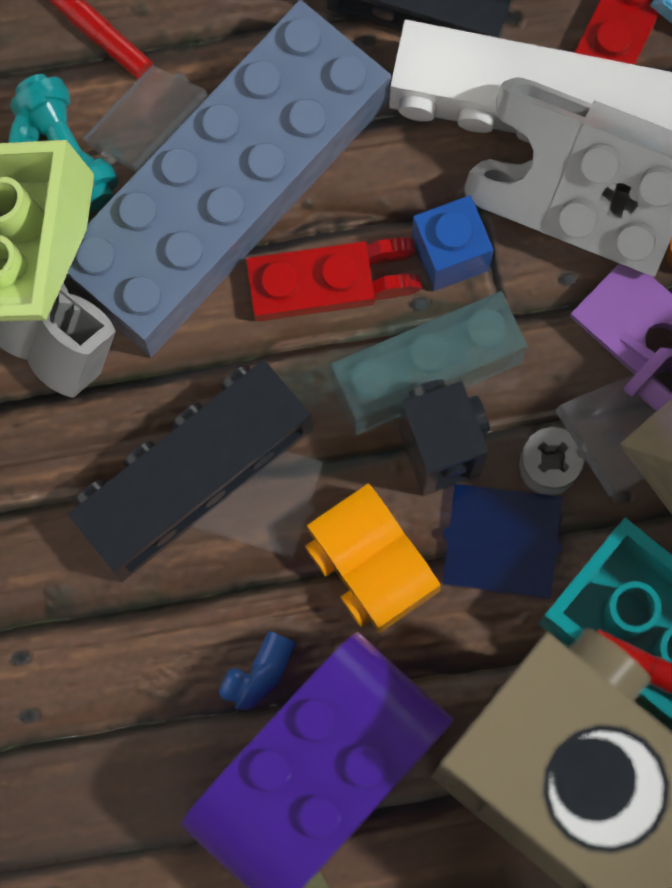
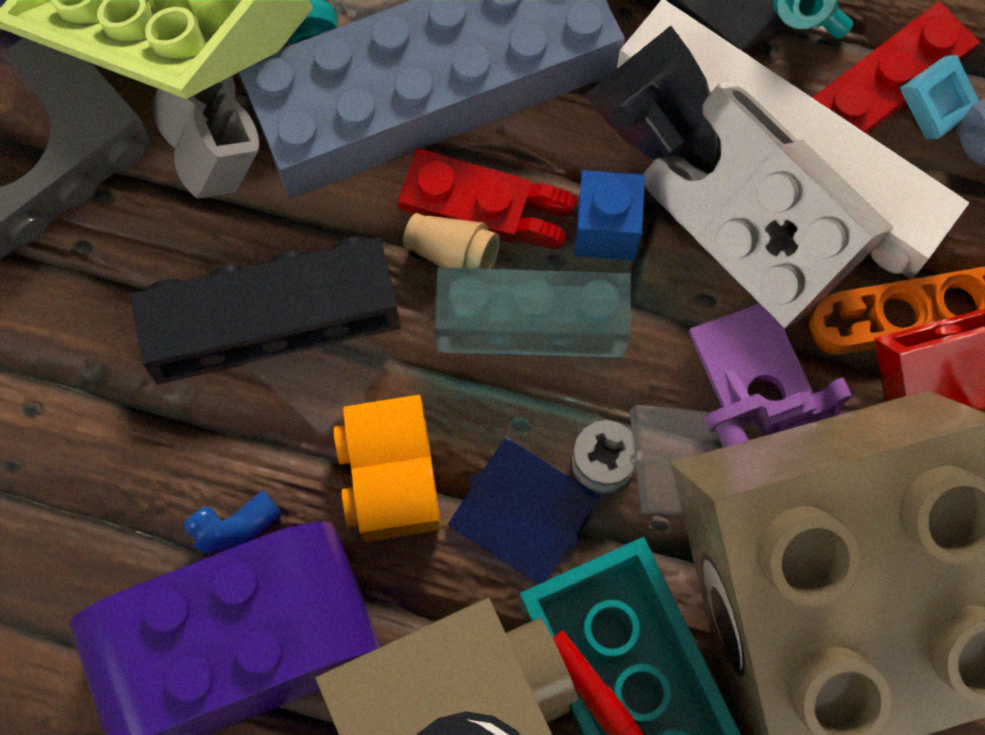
camera: 25 degrees right, 5 degrees down
black brick [398,379,490,496] -> none
none -> tan cone [403,213,500,282]
none -> black shield [586,26,718,175]

